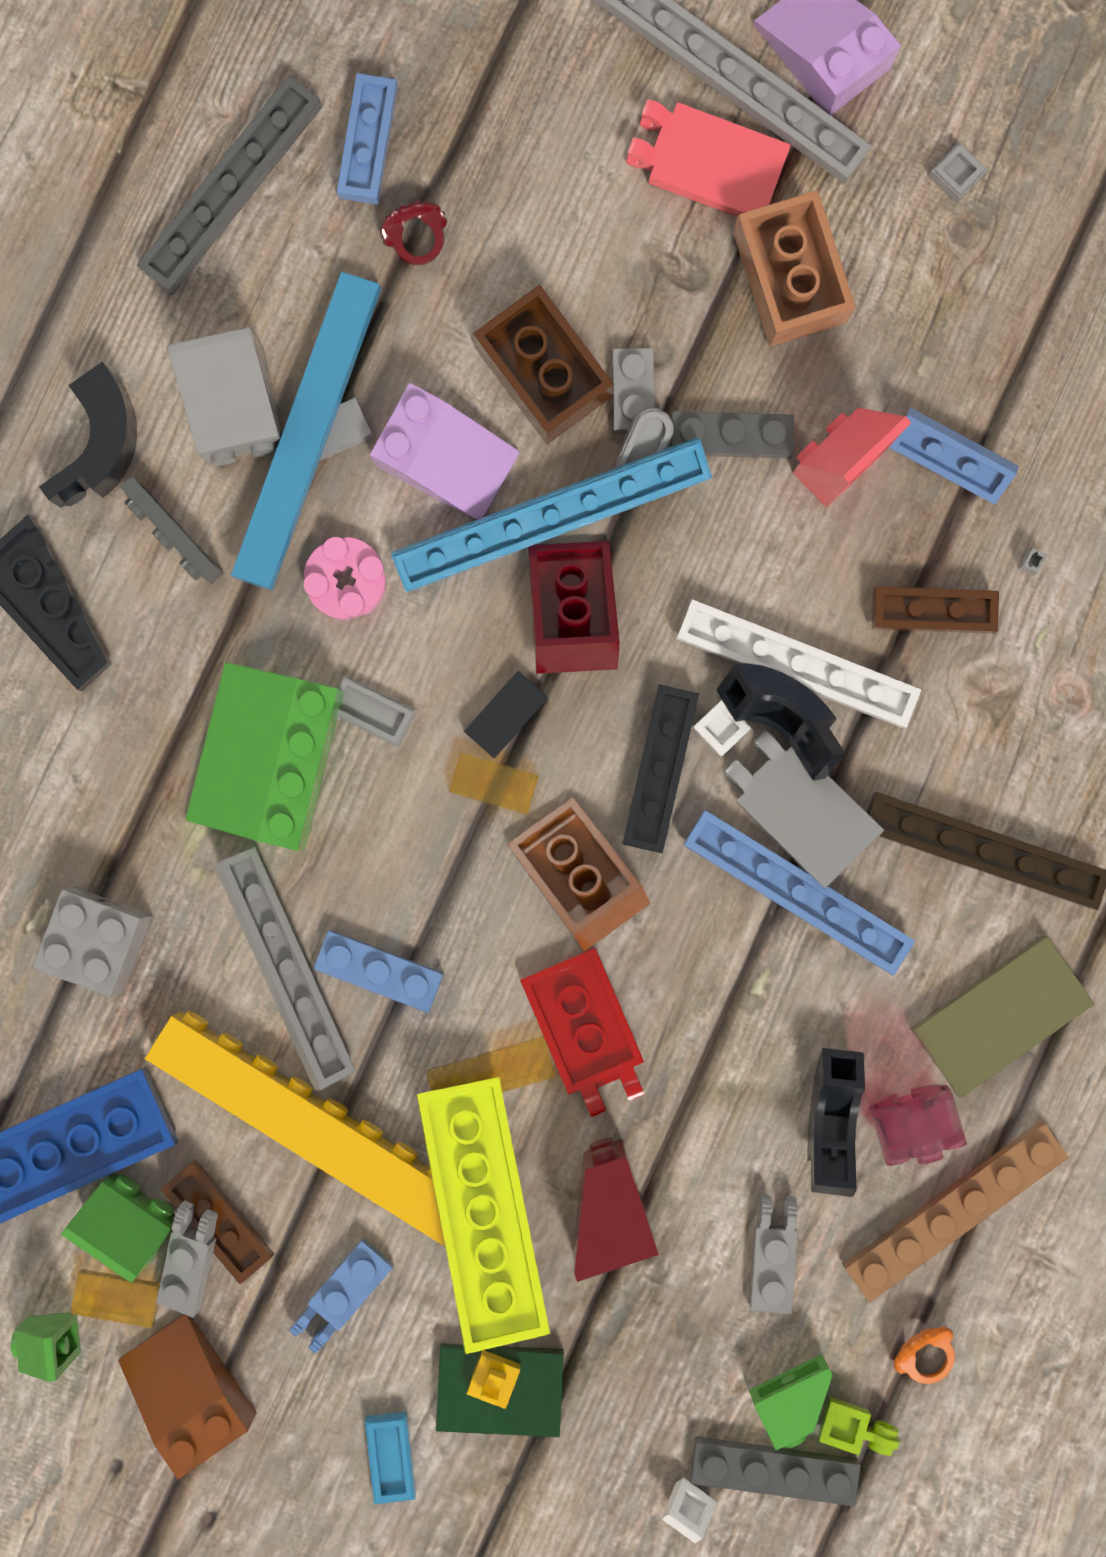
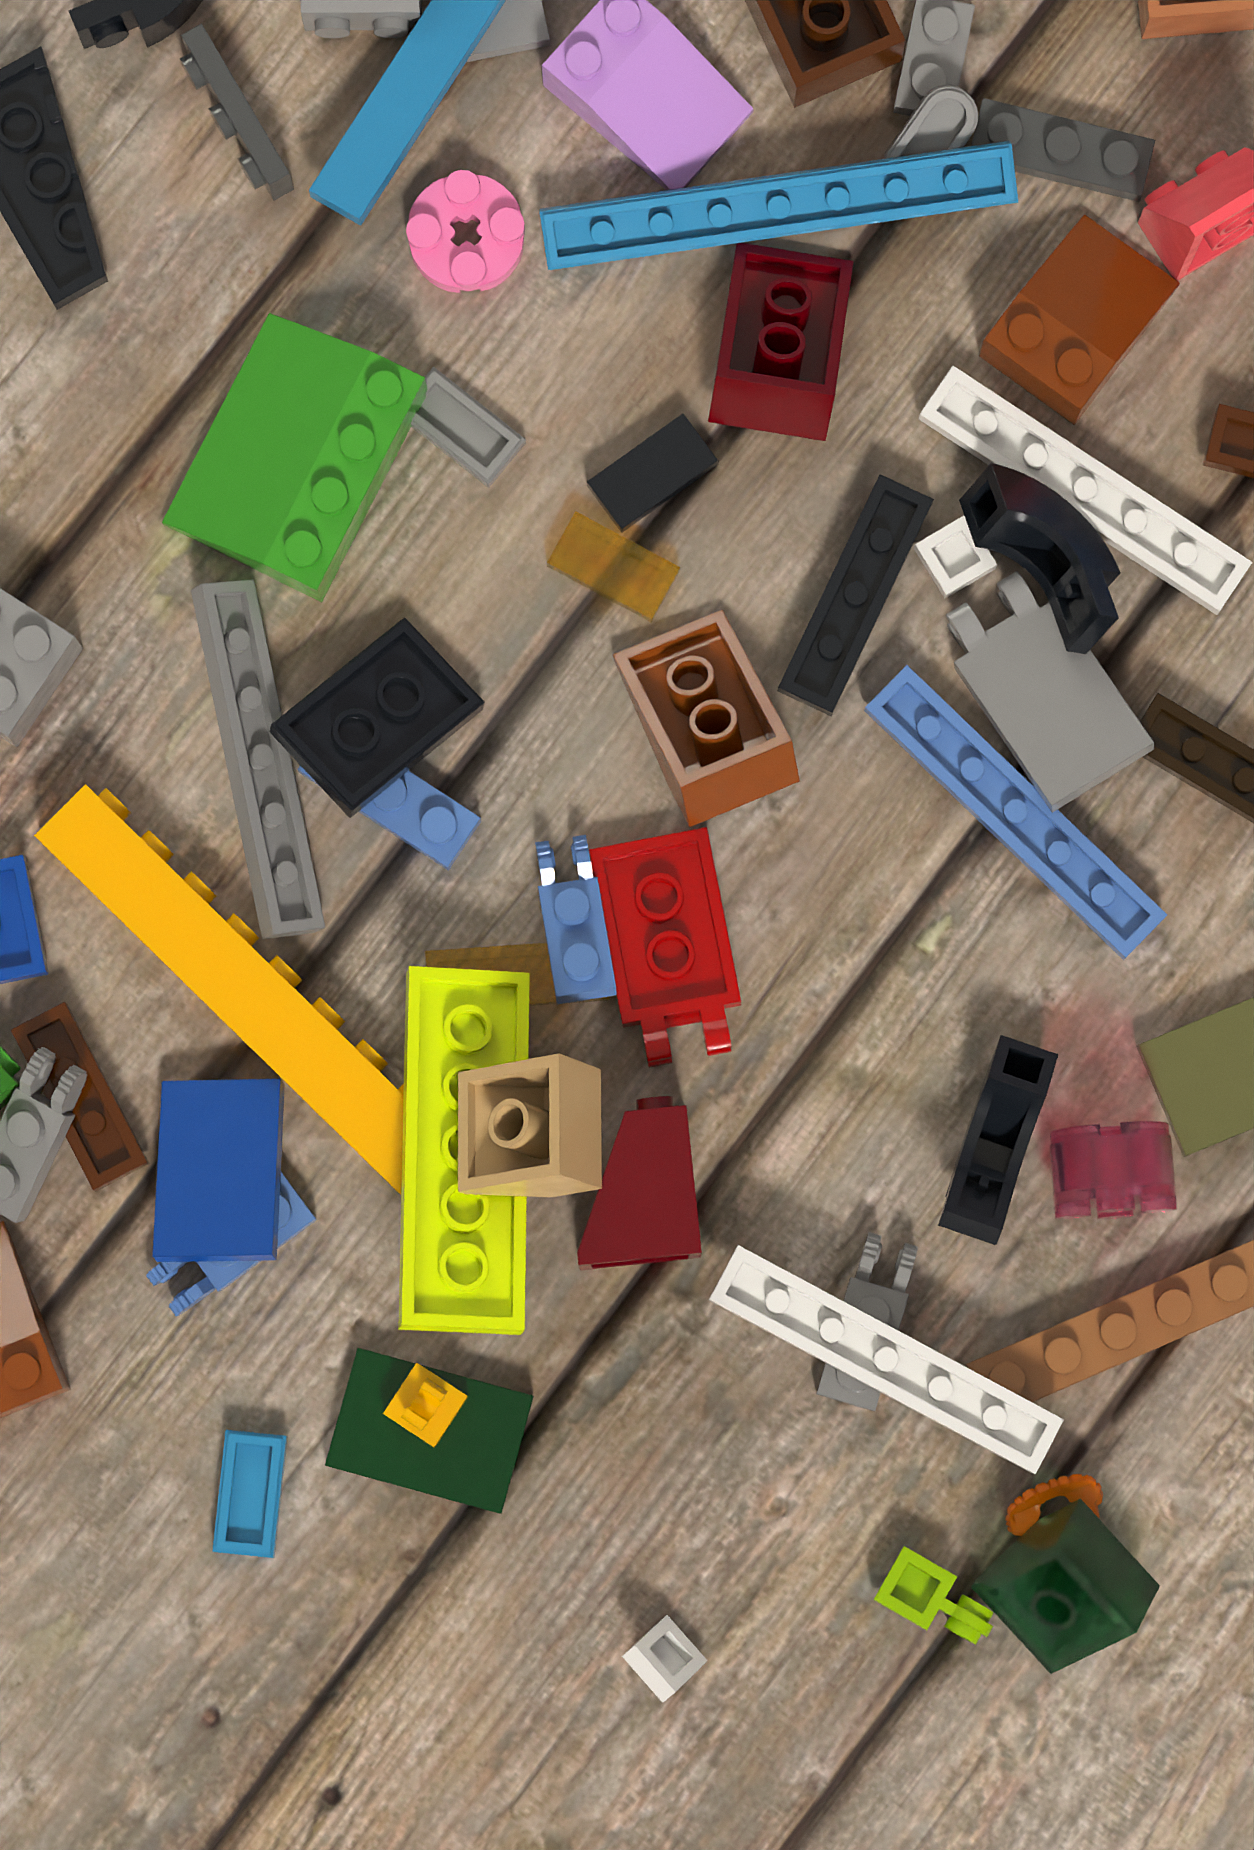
camera: 20 degrees right, 5 degrees down
dark grey plate [690,1436,861,1506] -> none
bright green slope [749,1354,833,1450] -> none
none -> blue tile [152,1079,285,1262]
none -> black tile [270,617,485,818]
none -> tan slope [458,1053,602,1197]
none -> medium blue hinge [535,835,617,1005]
none -> white plate [709,1245,1064,1474]
none -> clear green slope [971,1498,1160,1674]
none -> dark orange slope [979,214,1180,426]

